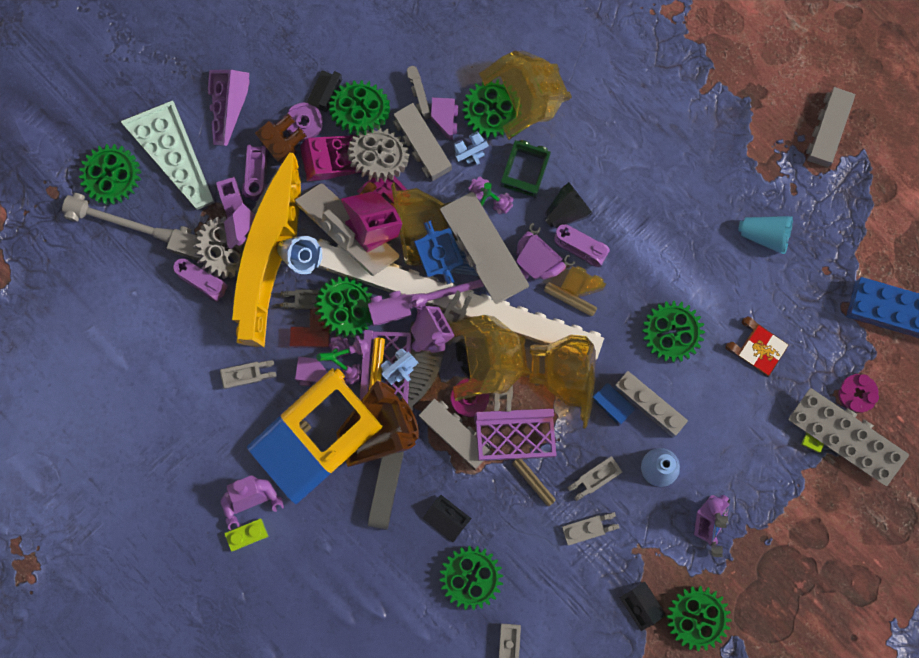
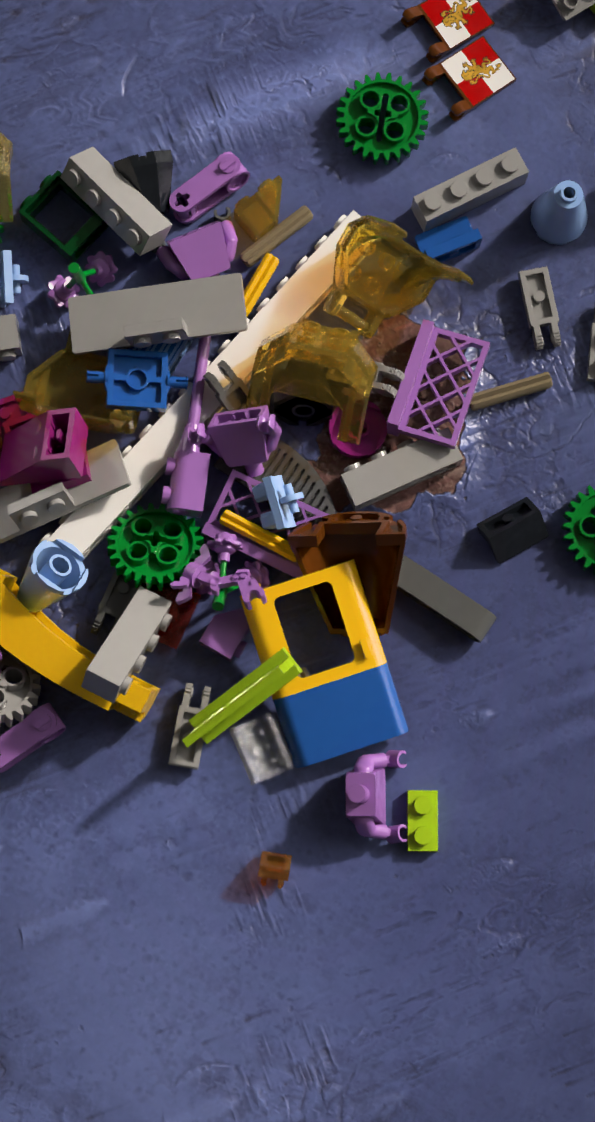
camera: 75 degrees left, 0 degrees up
none -> light grey brick [61,147,173,256]
none -> light grey brick [81,586,173,703]
none -> medium lavender piece [170,544,267,610]
none -> lime fence [182,647,302,748]
none -> clear bracket [229,712,293,786]
none -> yellow axle [244,253,279,317]
none -> clear orange tile [258,851,292,889]
none -> flag [422,36,516,122]

